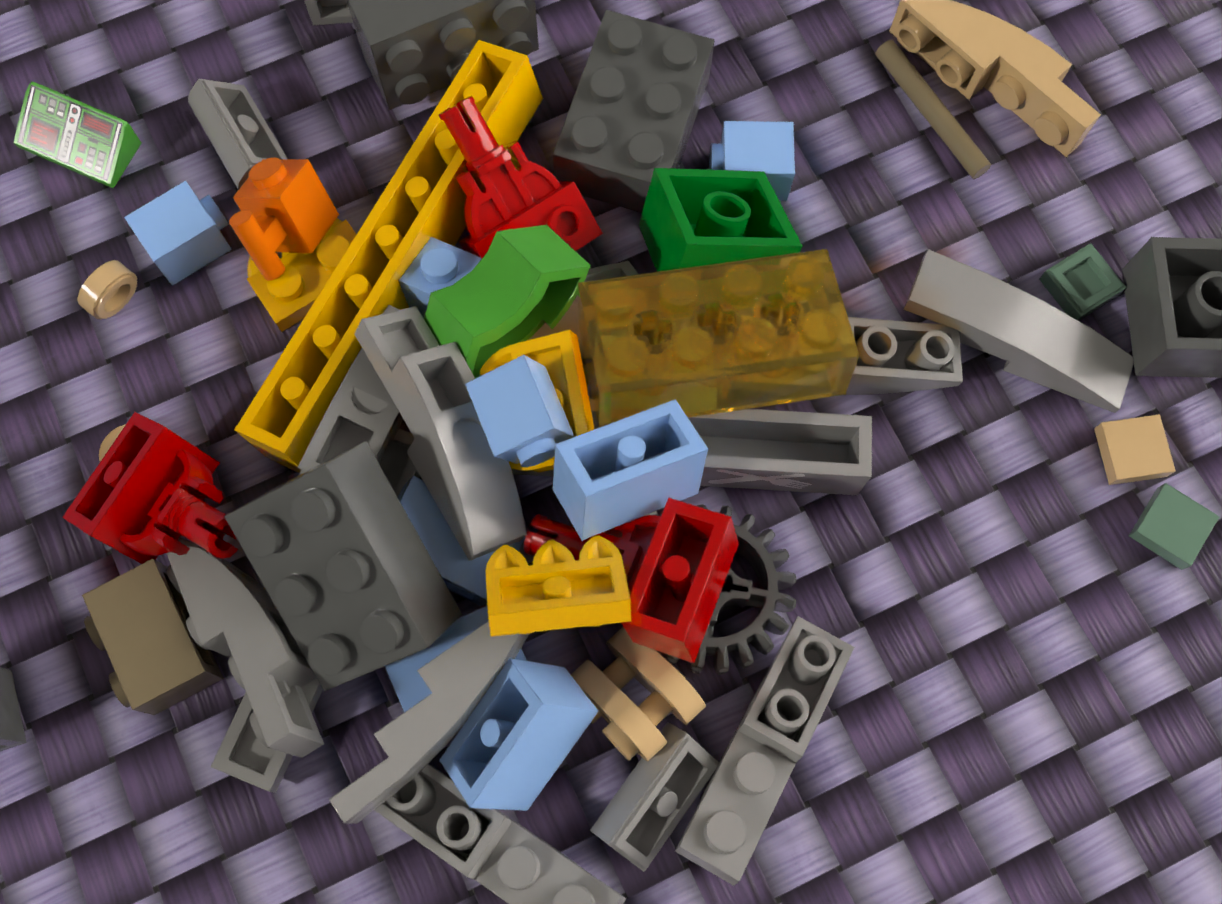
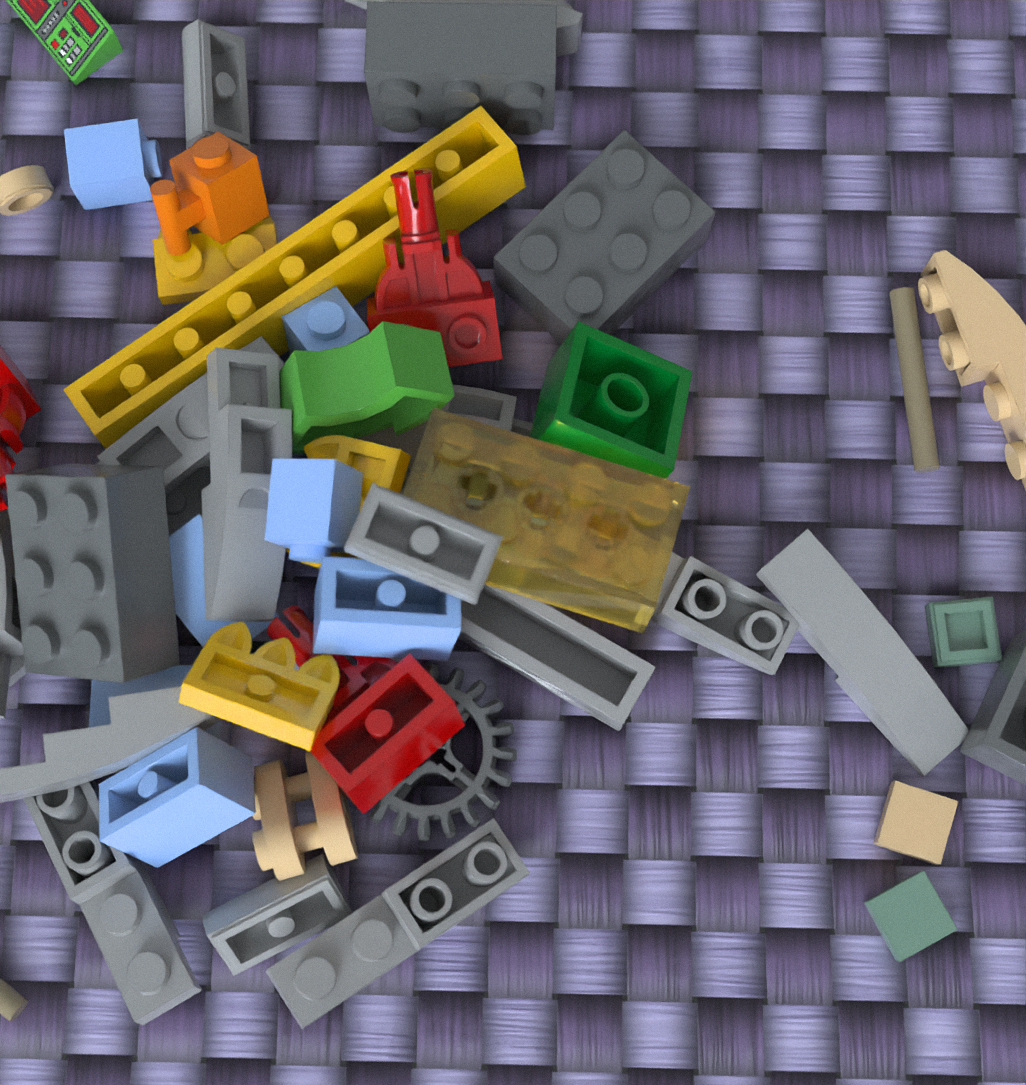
camera: 30 degrees right, 5 degrees up
light blue brick [709,121,795,201] -> none
none -> light grey brick [345,483,503,605]

